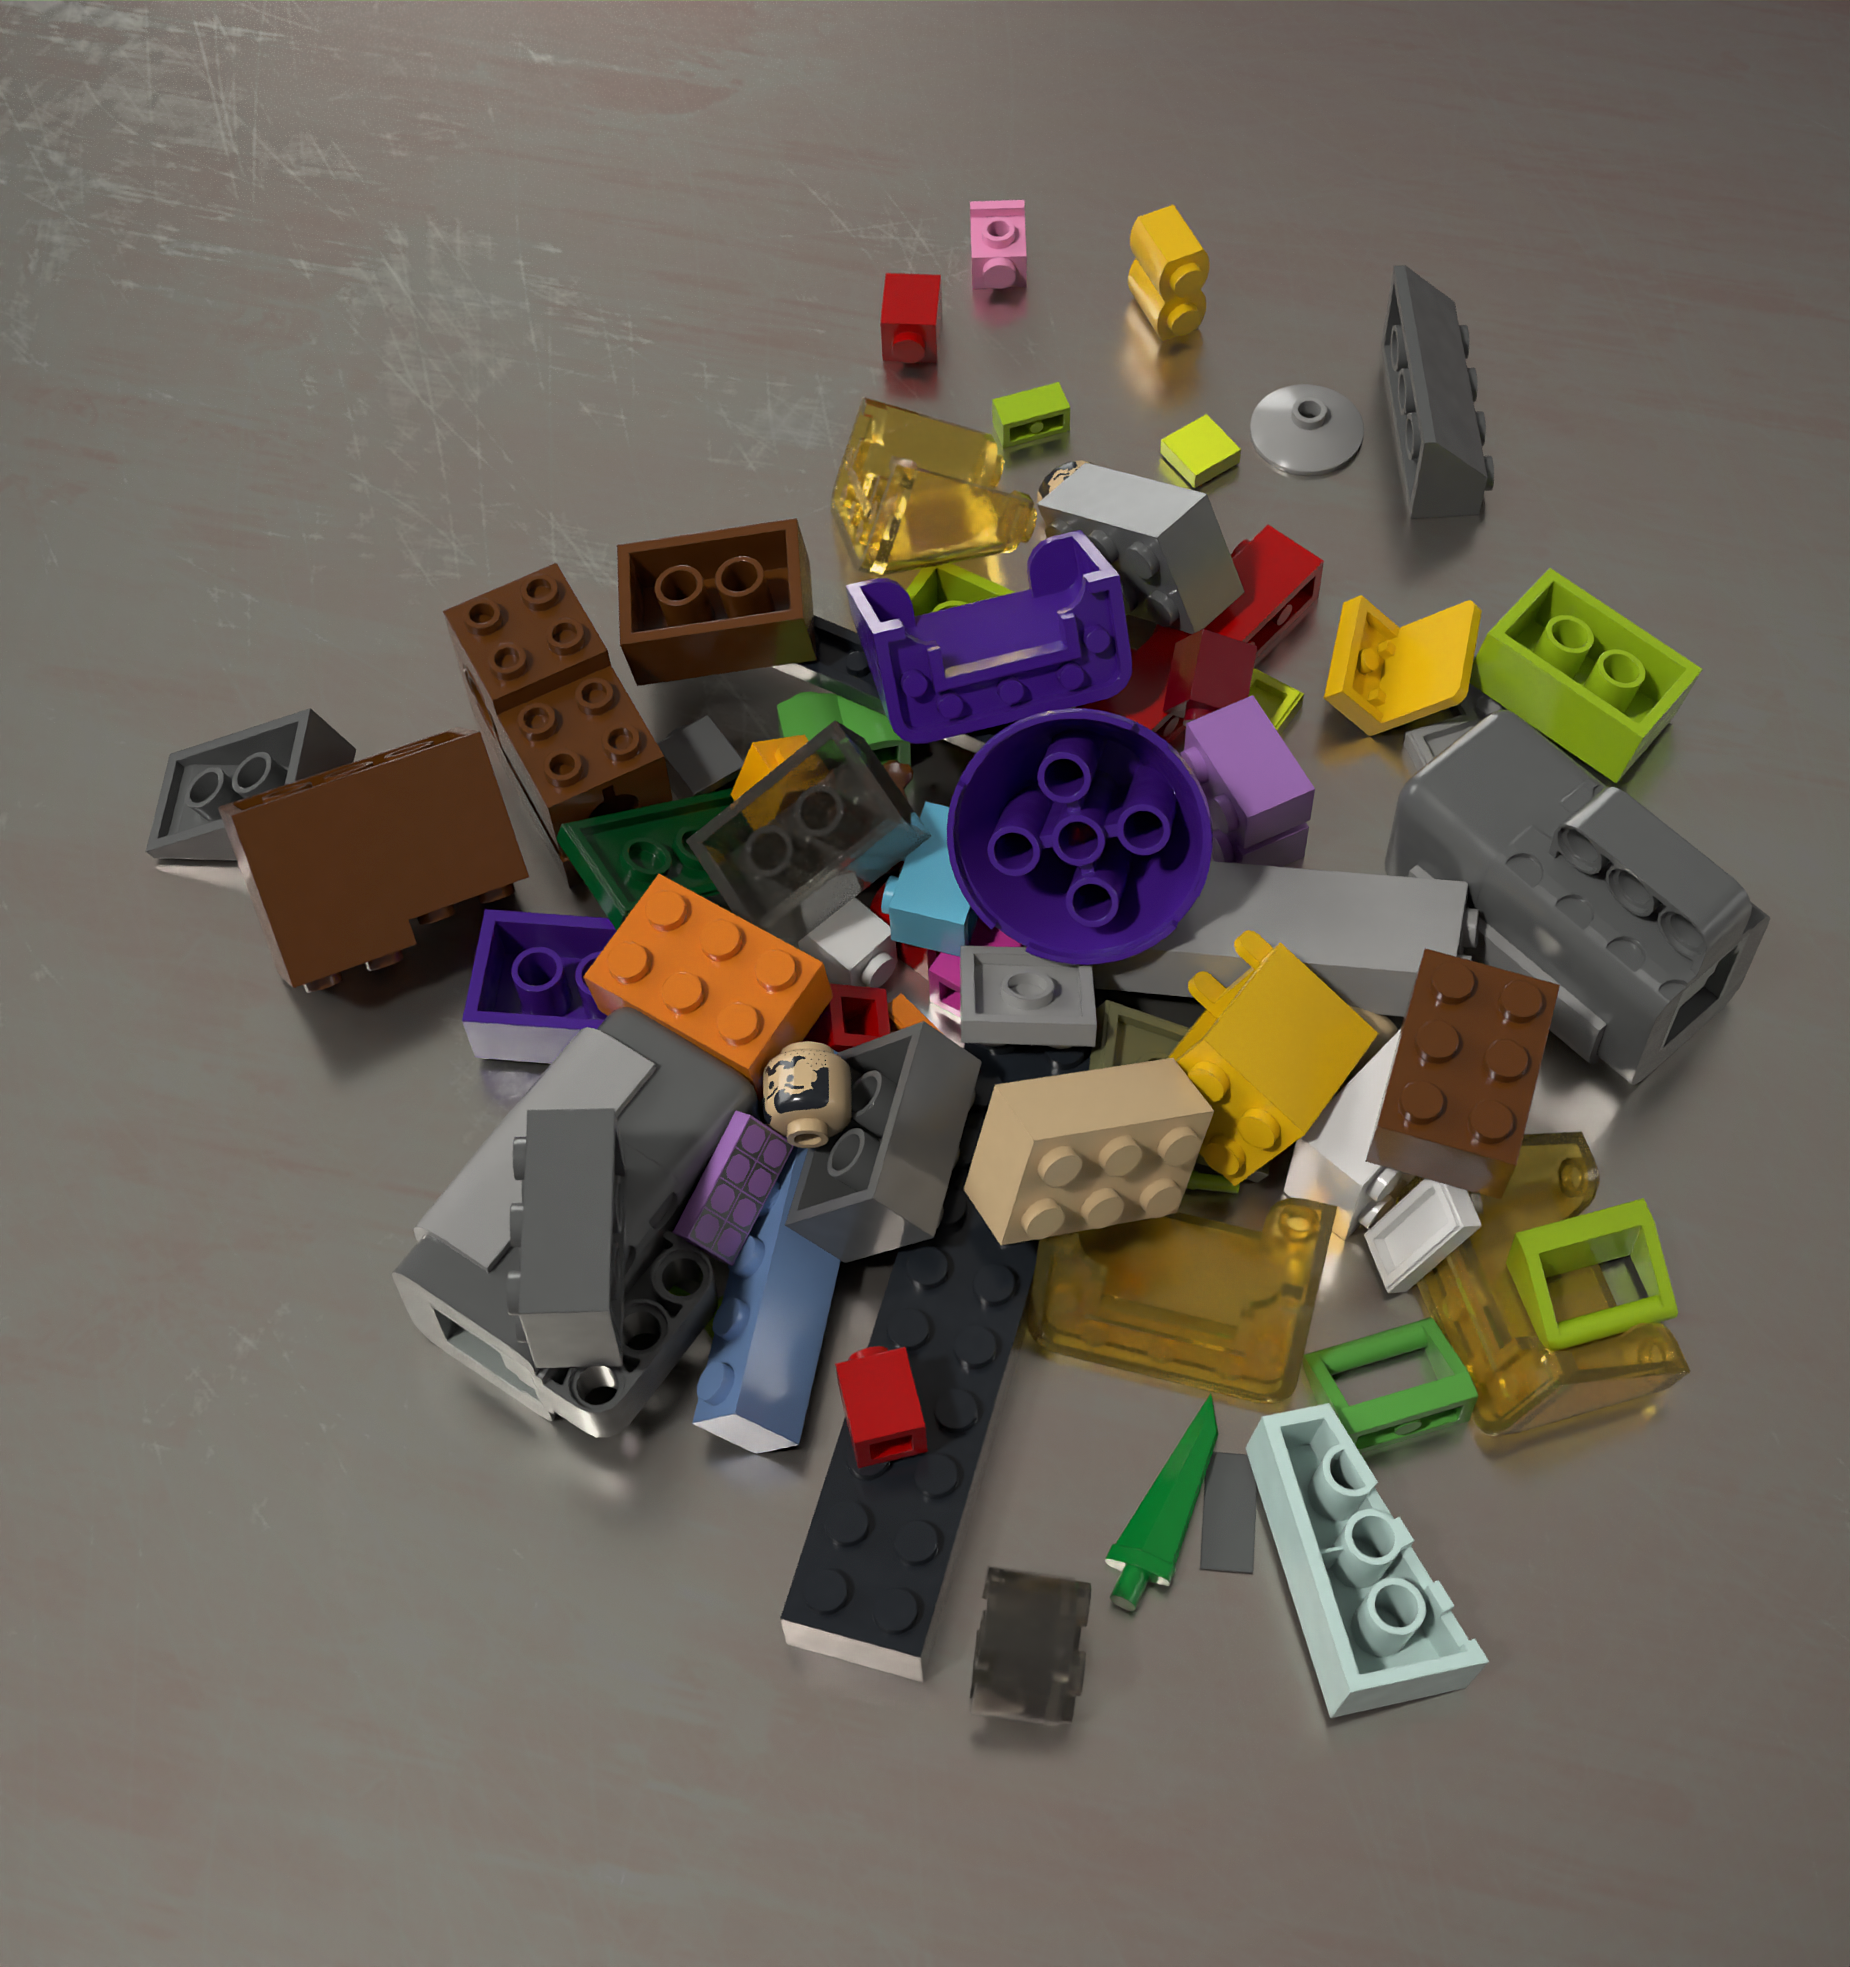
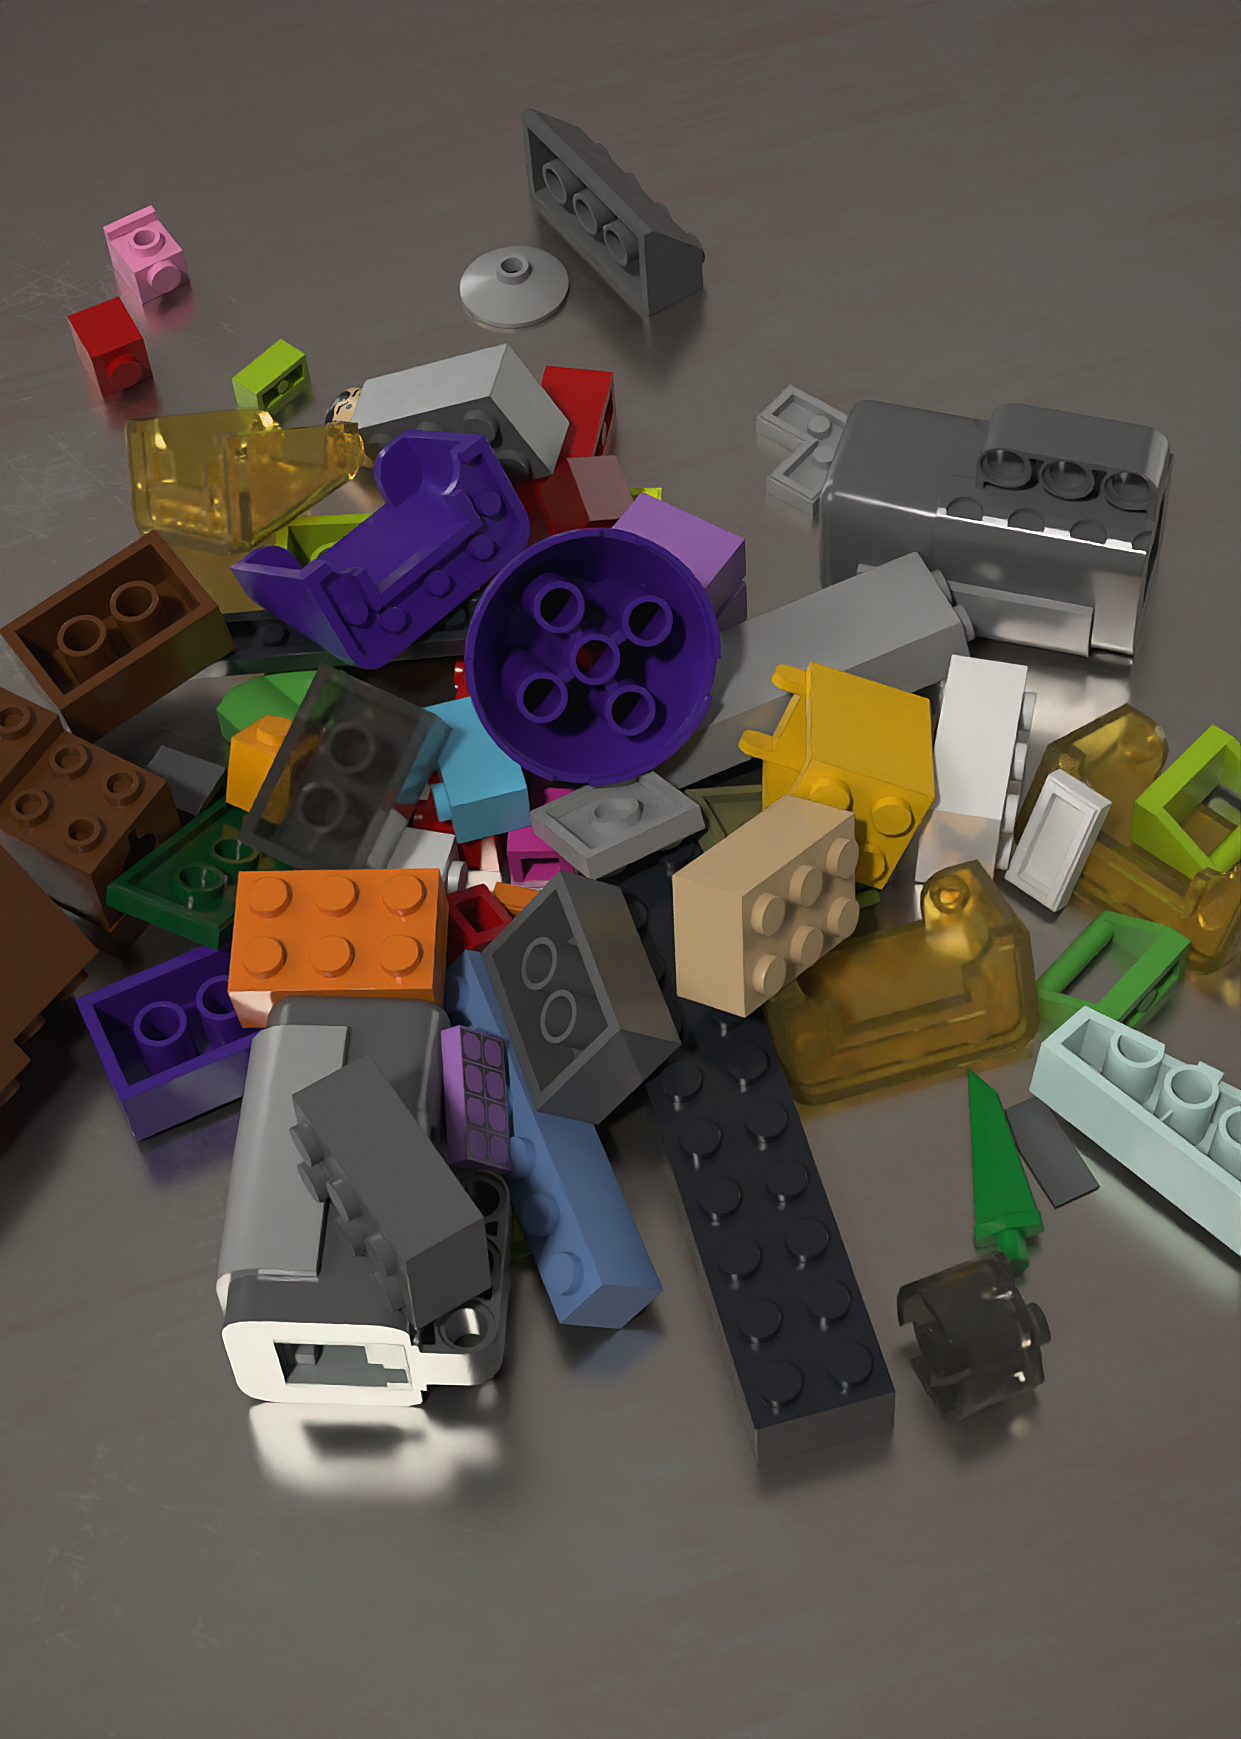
camera: 30 degrees left, 5 degrees down
tan head [763,1041,852,1148] -> none
red brick [835,1346,928,1468] -> none
yellow brick [1128,204,1210,341] -> none
neon yellow tile [1160,414,1241,489] -> none
yellow bracket [1324,595,1482,736] -> none
reddish brown brick [1366,948,1560,1200] -> none
lime brick [1469,568,1703,783] -> none

